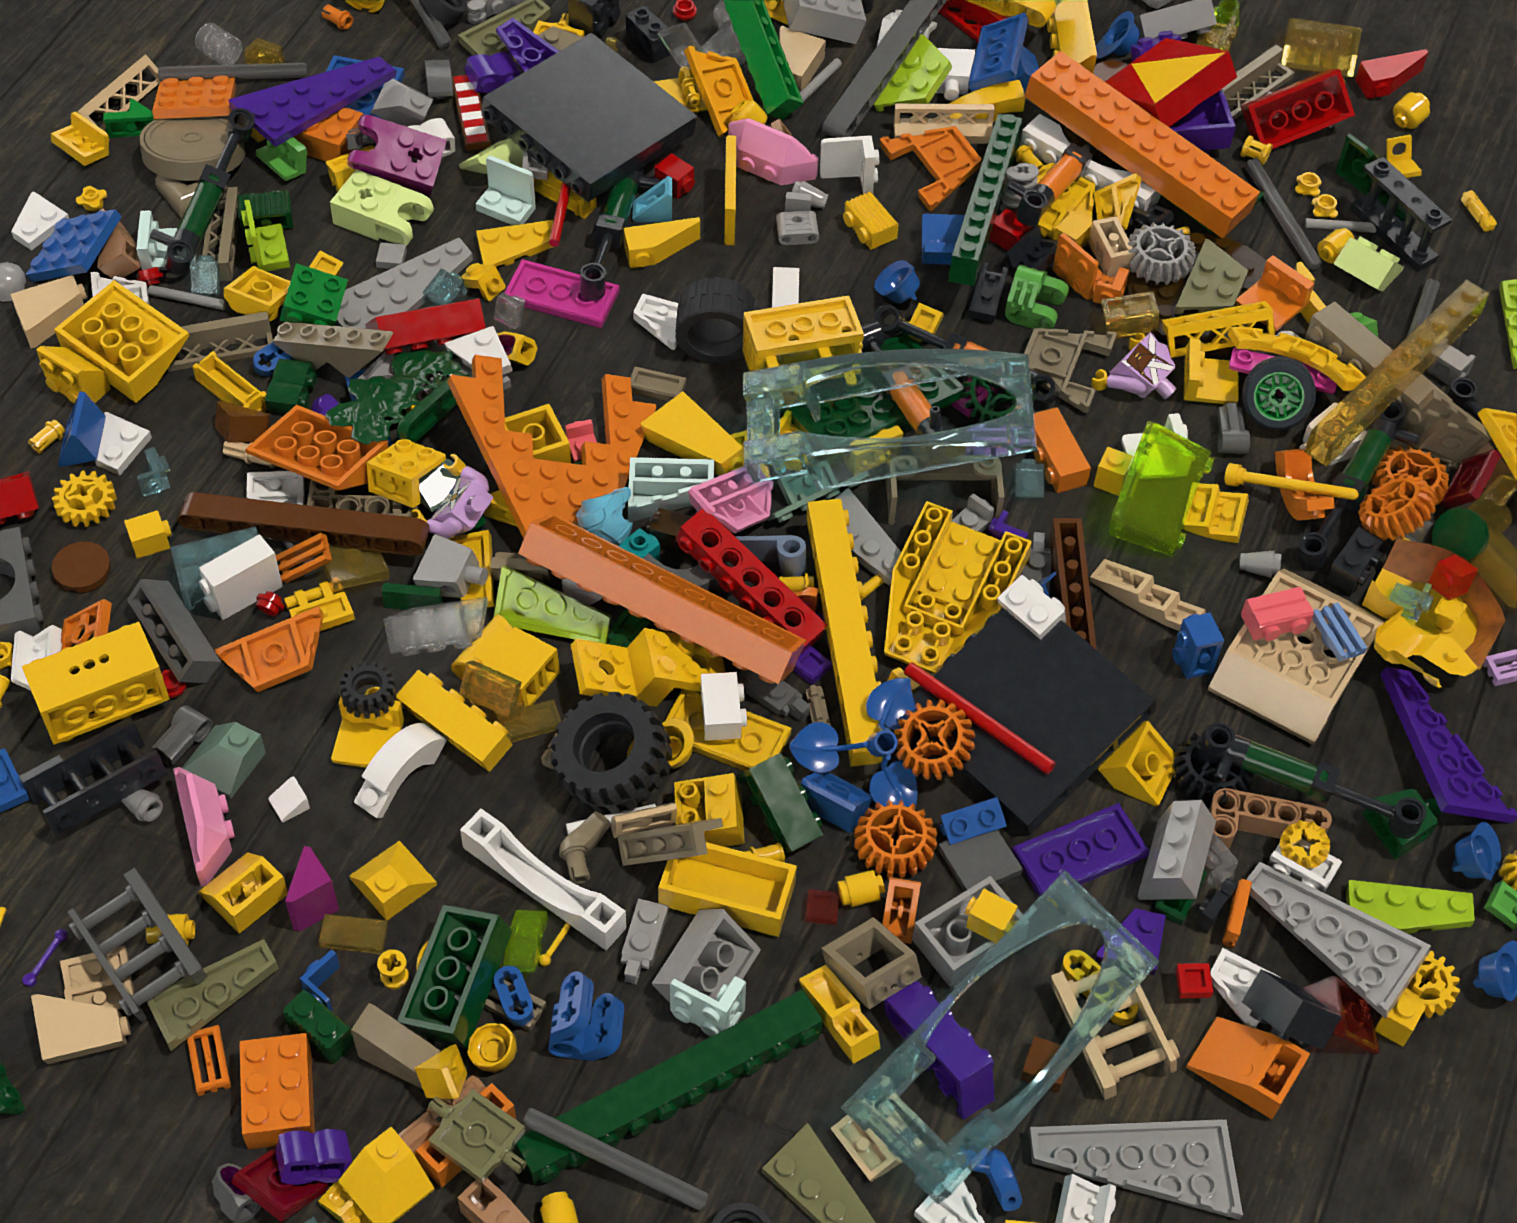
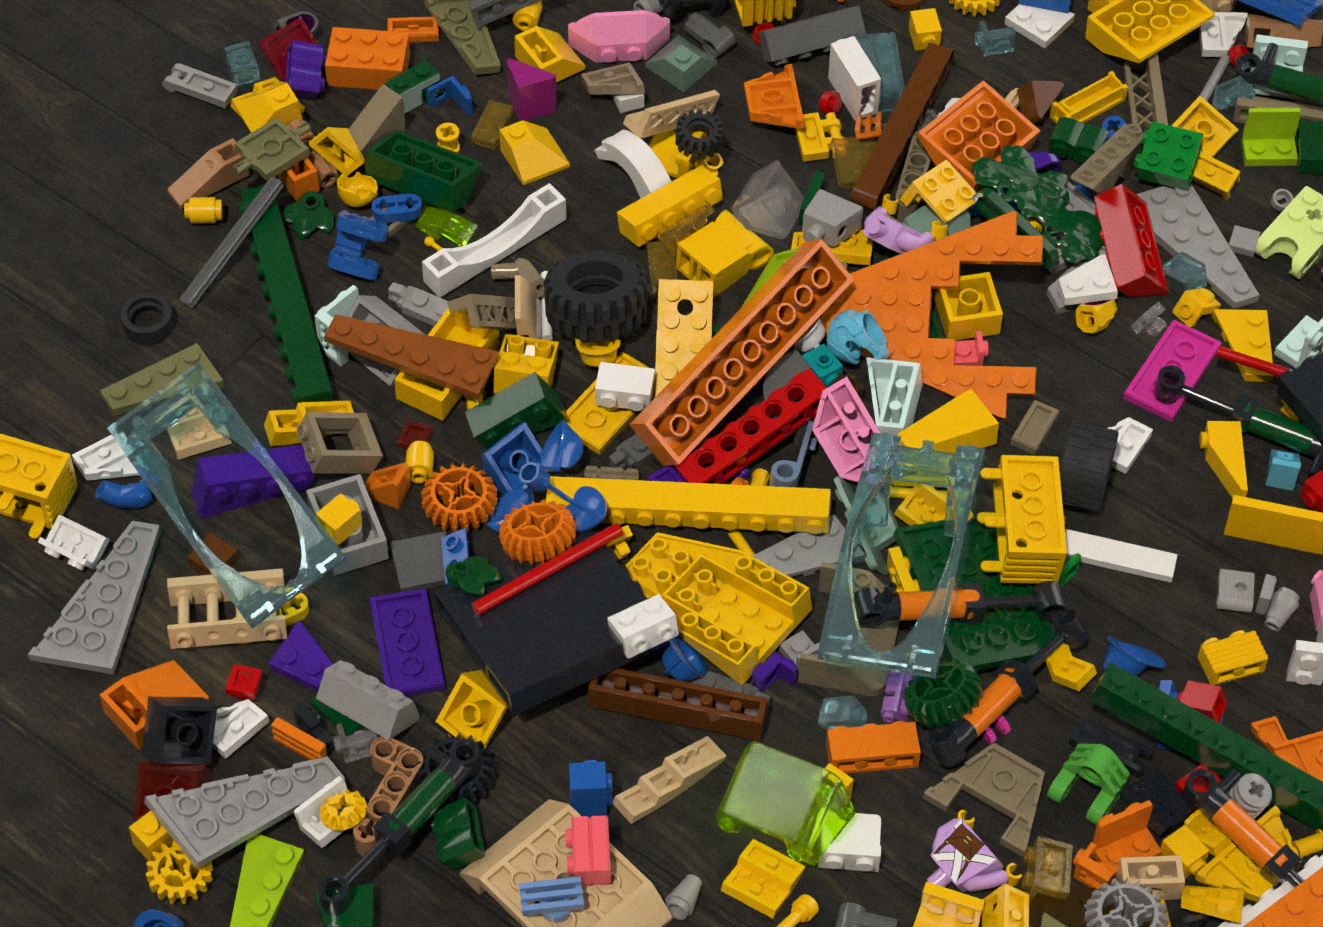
camera: 105 degrees right, 0 degrees up
none -> dark green plate [282,191,334,240]
none -> dark orange wing [324,314,499,400]
none -> dark green brick [431,798,485,870]
none -> dark green plate [445,556,503,596]
none -> dark tan wing [581,62,645,95]
none -> tan fence [623,90,720,139]
none -> red brick [1178,680,1227,723]
none -> light grey hinge [1271,189,1294,212]

